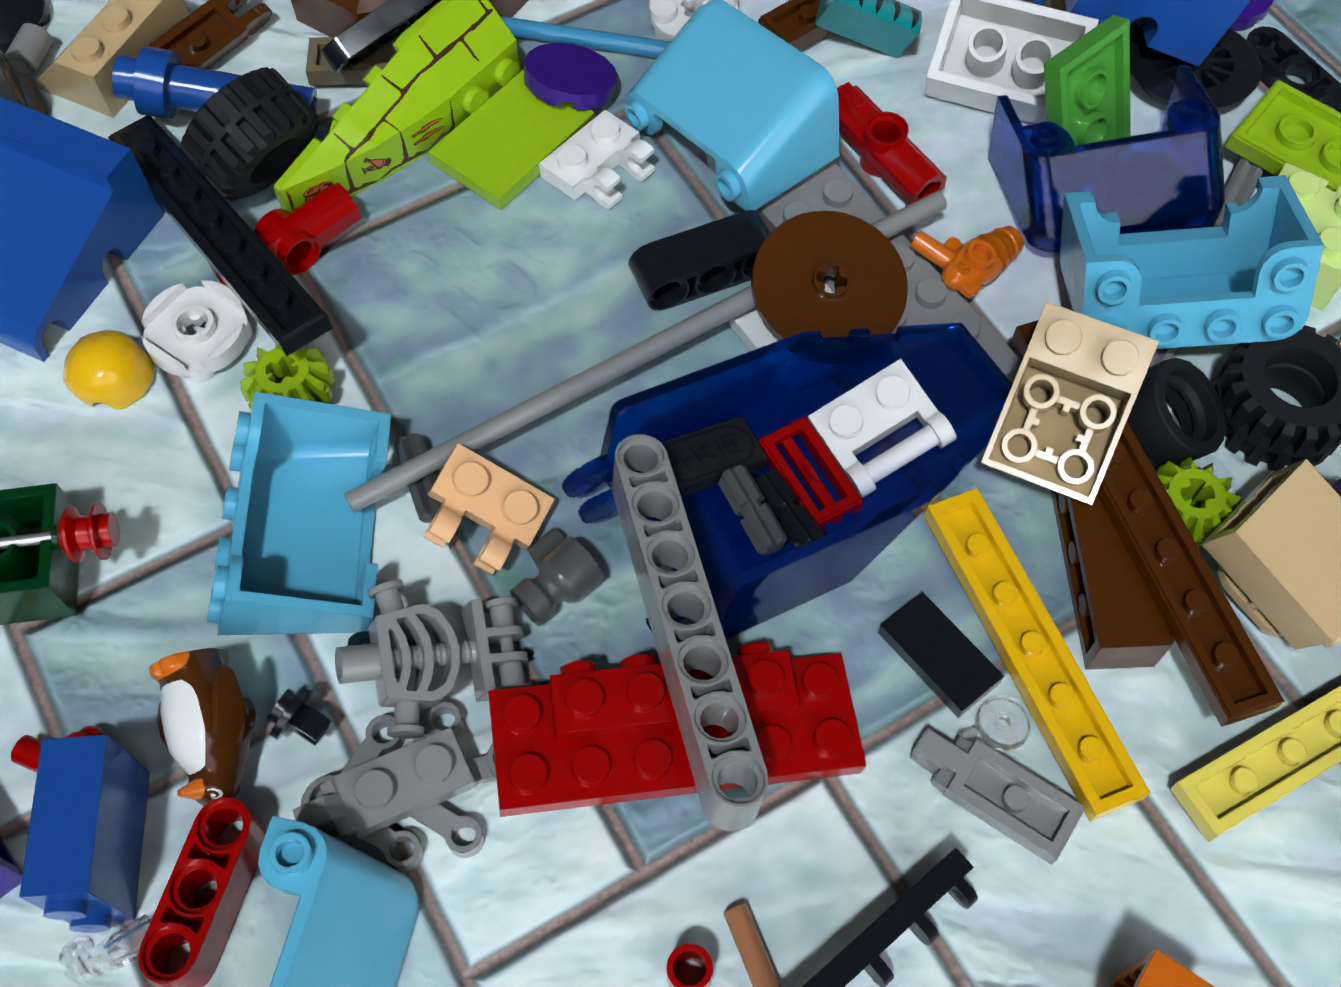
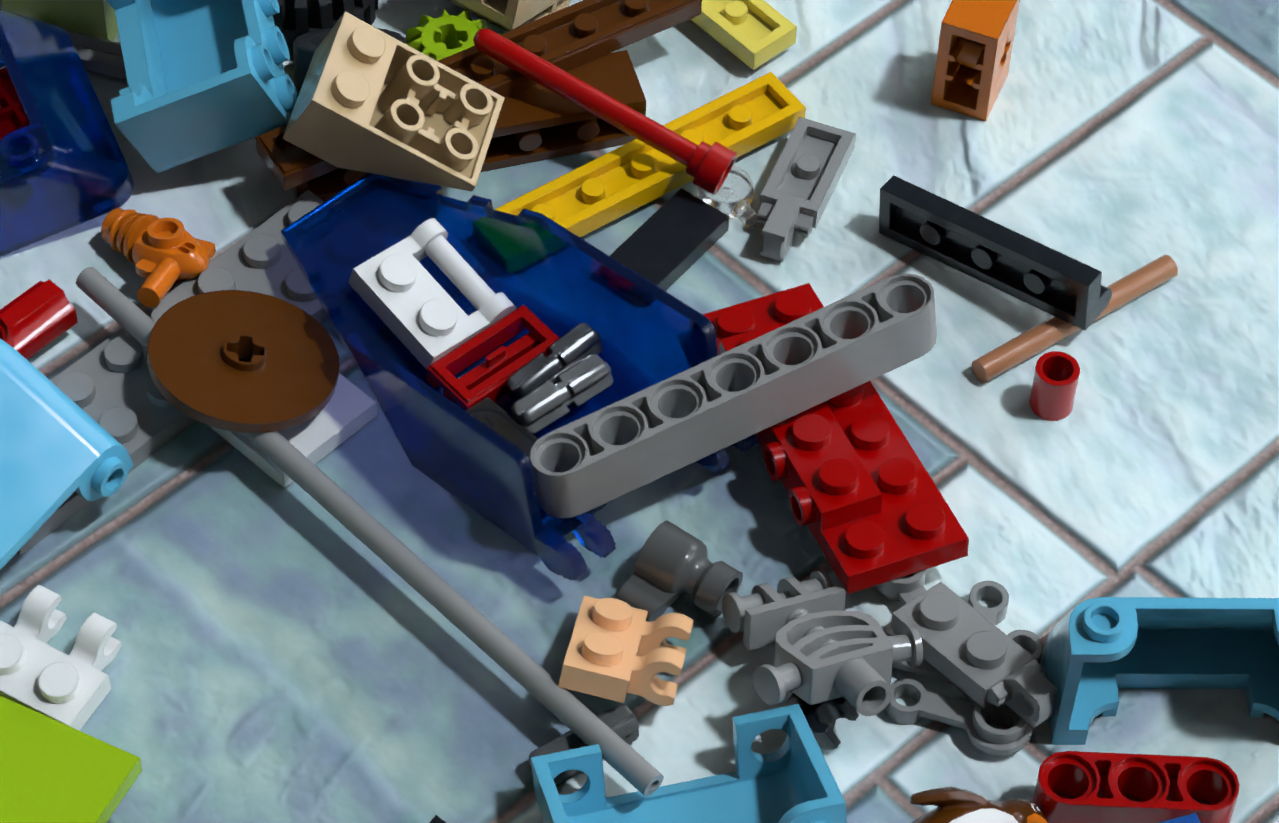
camera: 105 degrees left, 10 degrees down
black plate [267,685,331,746] -> none
black beam [628,210,771,310] -> none
none -> red piece [473,28,738,195]

